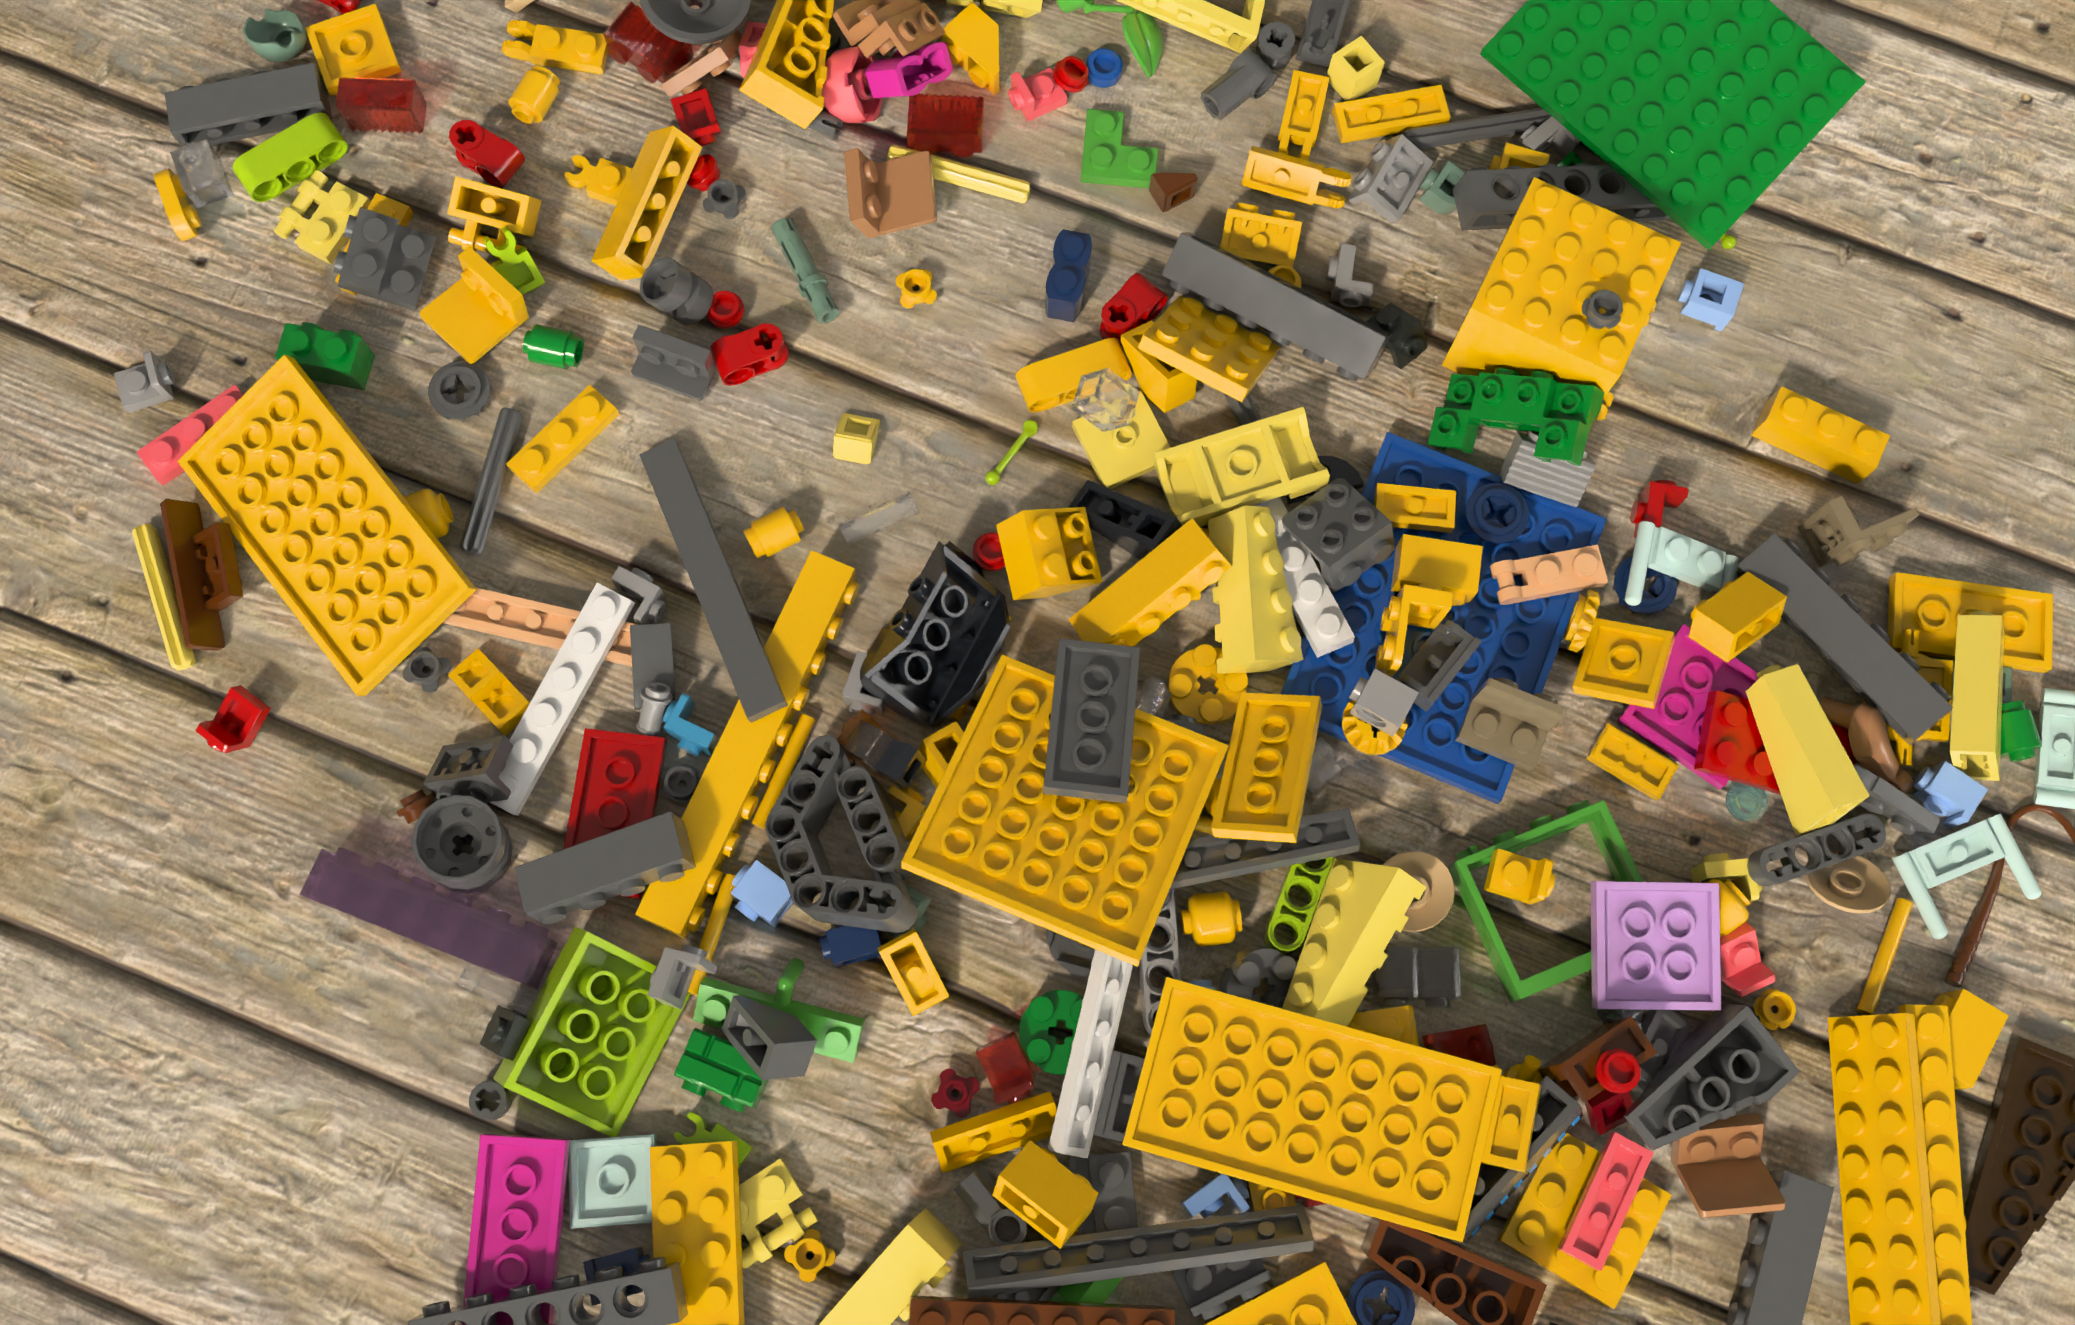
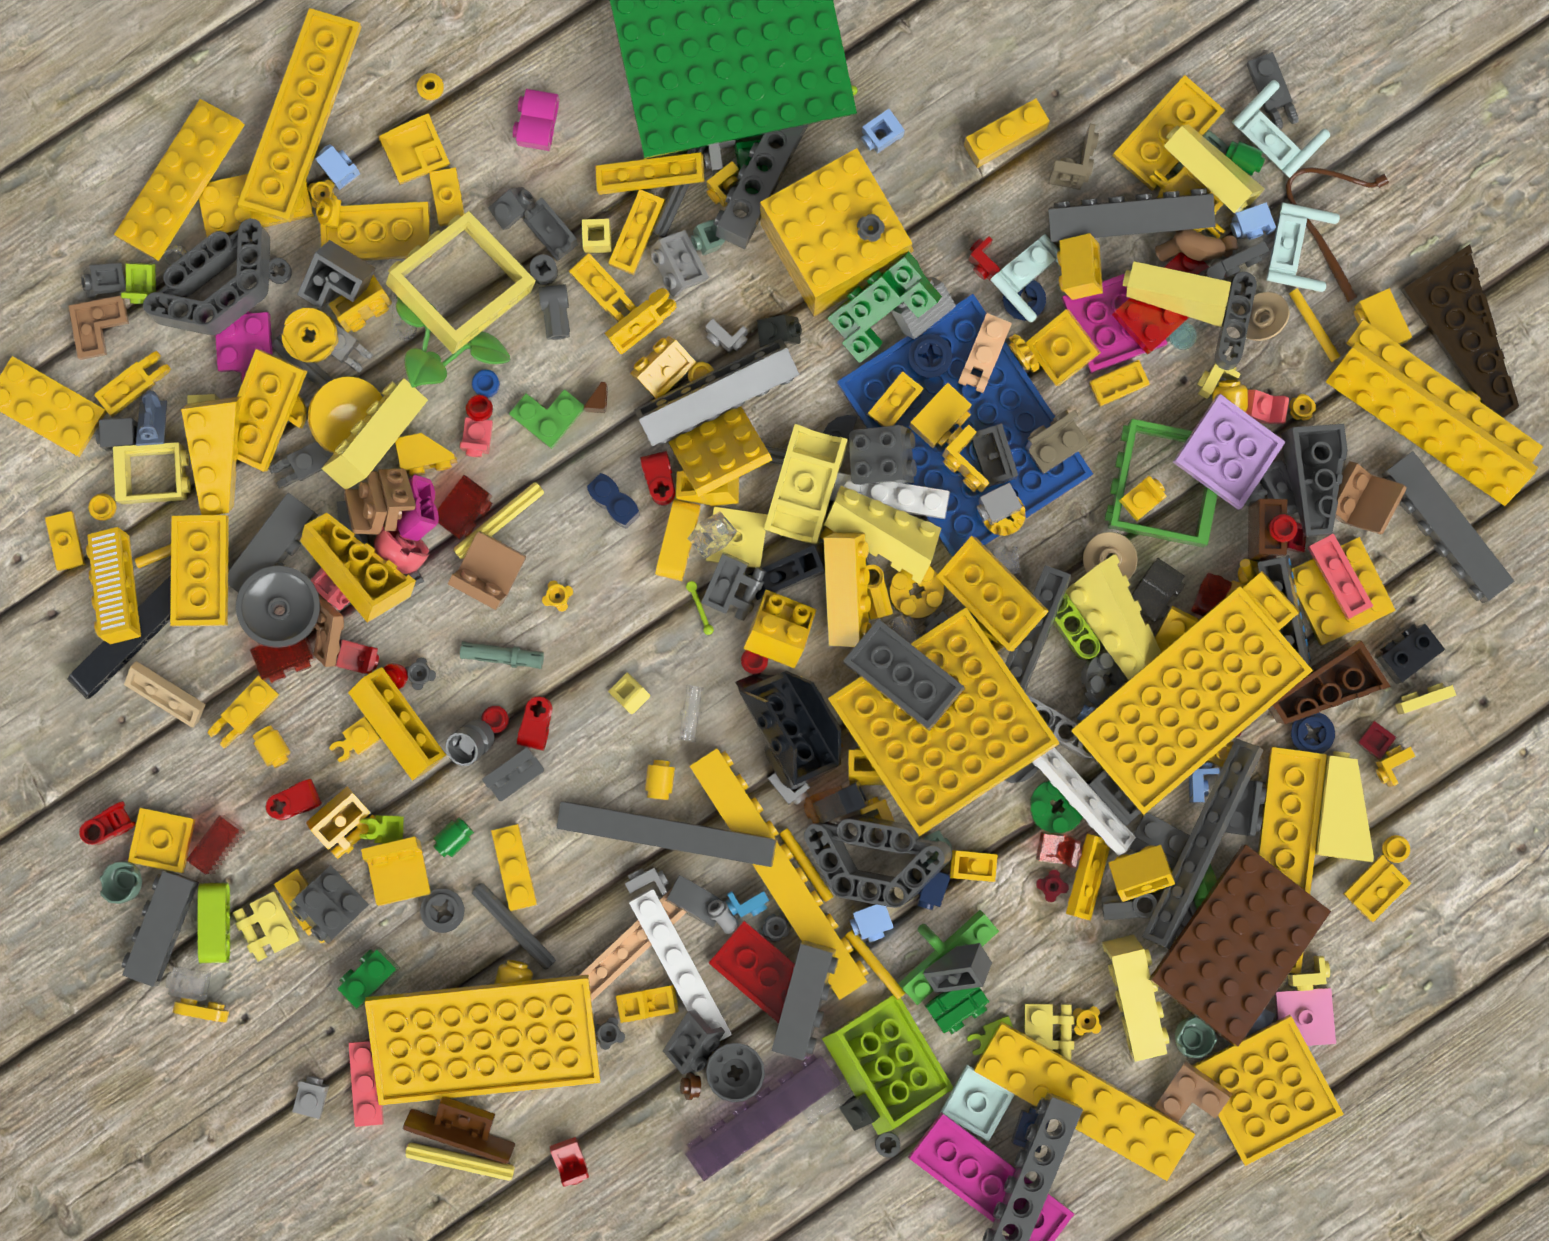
camera: 55 degrees left, 10 degrees up
light grey bracket [647,944,718,1009] -> none
yellow head [1180,891,1242,947] -> none
none -> yellow plate [595,152,705,195]
none -> dark grey plate [701,552,766,621]
none -> yellow piece [866,564,893,620]

